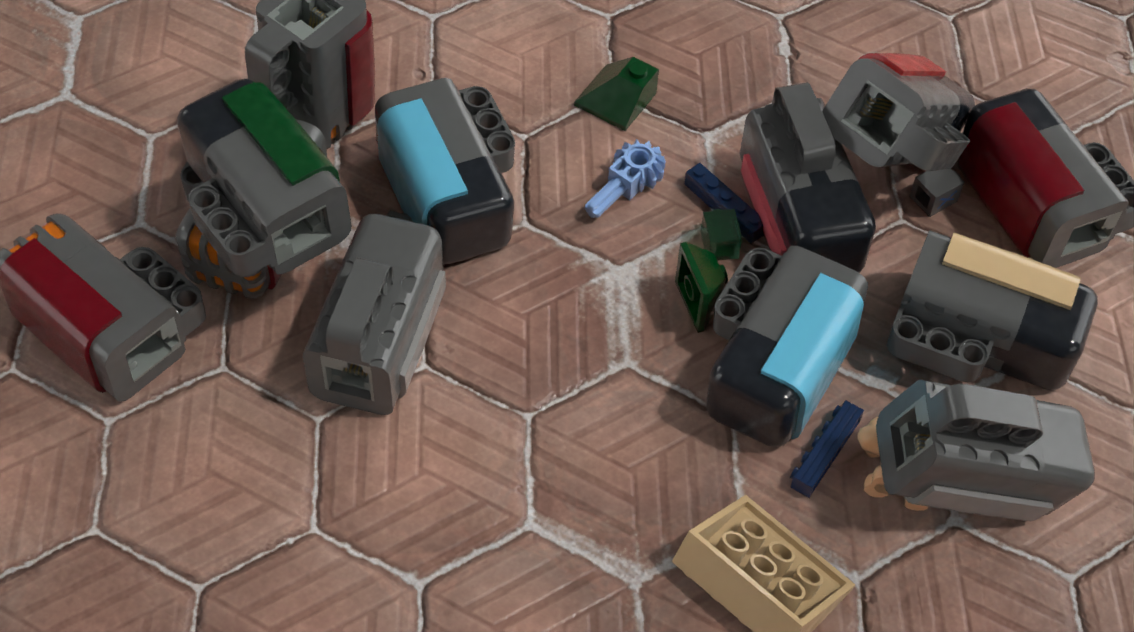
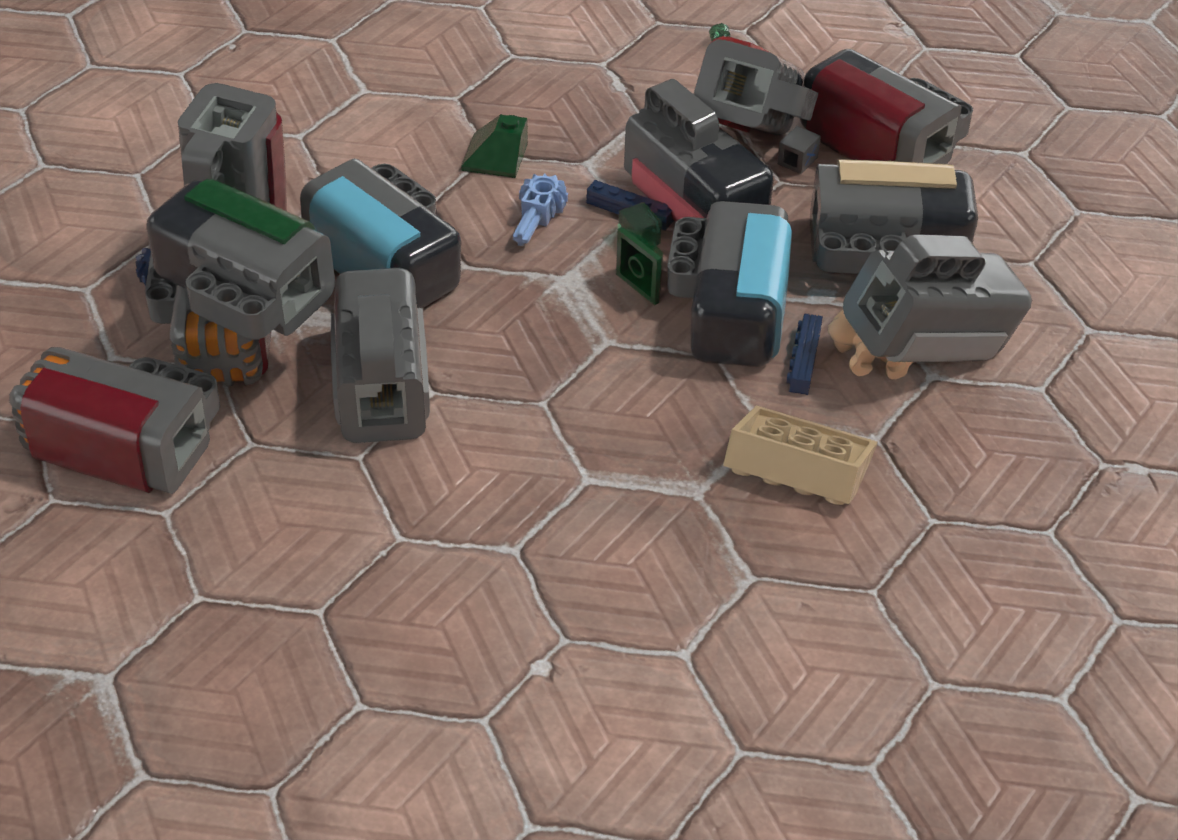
camera: 20 degrees left, 10 degrees down
none -> clear green hinge [709,23,731,41]

